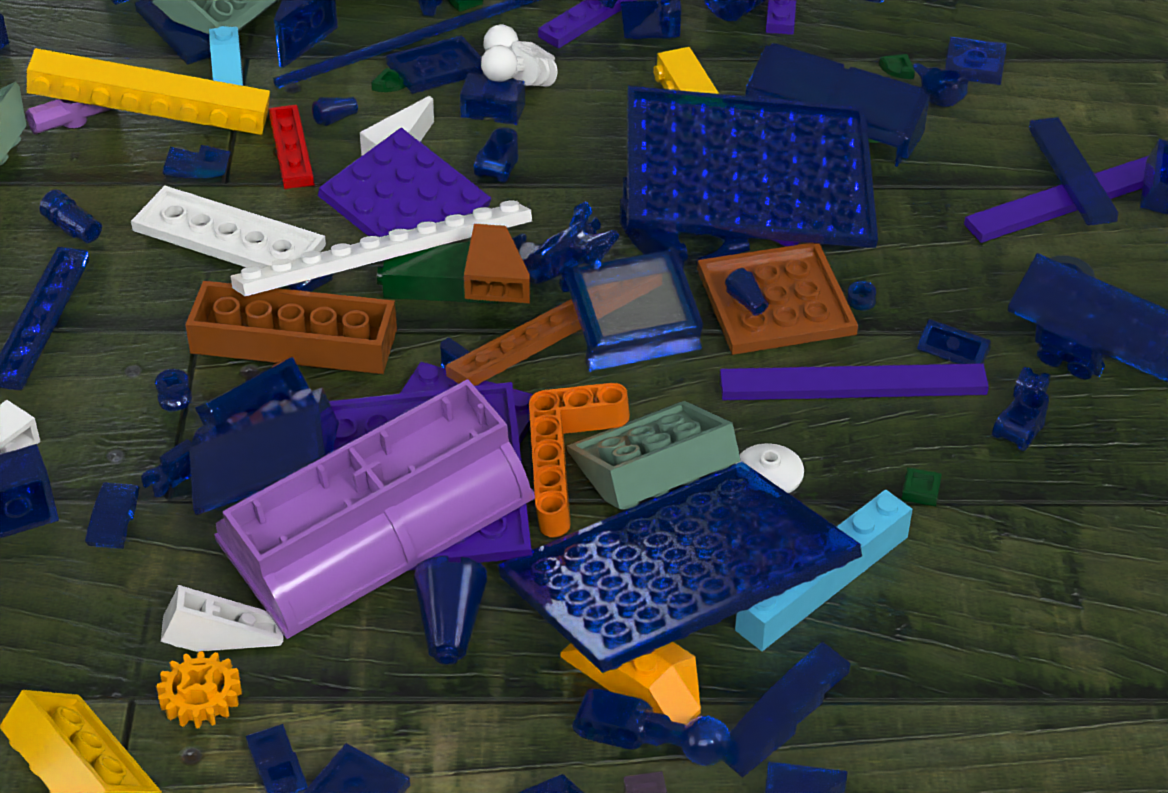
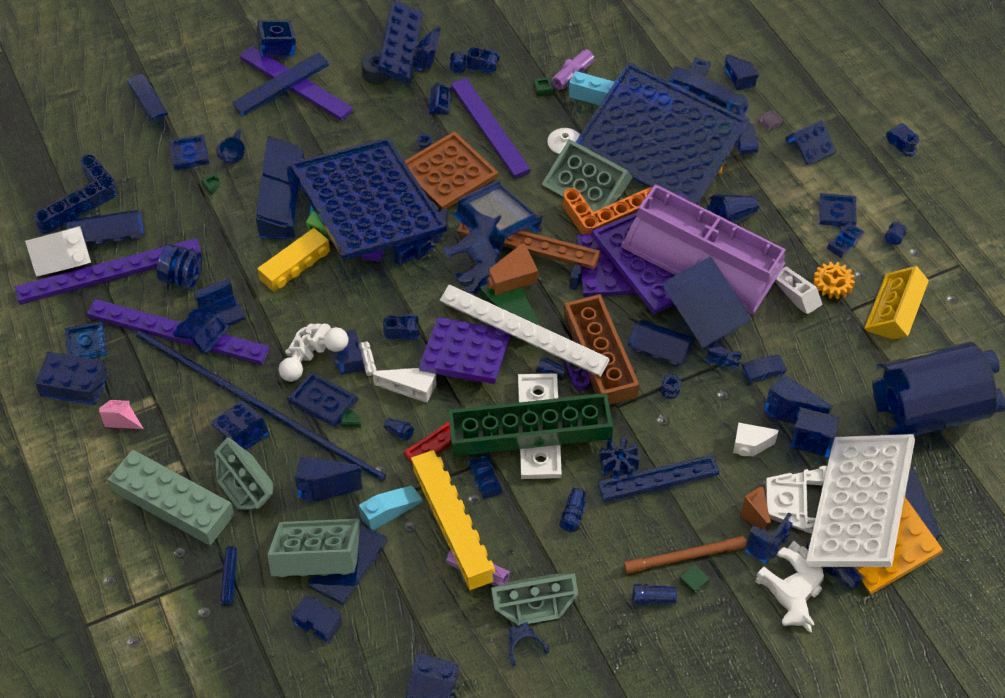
camera: 115 degrees left, 10 degrees up
clear blue cone [725,268,769,316] -> none
none -> clear blue slope [127,74,168,121]
none -> white axle [359,342,376,376]
none -> dark green brick [448,393,613,456]
none -> medium lavender piece [552,49,594,90]
none -> clear blue gear [599,437,641,482]
none -> clear blue slope [689,57,711,88]

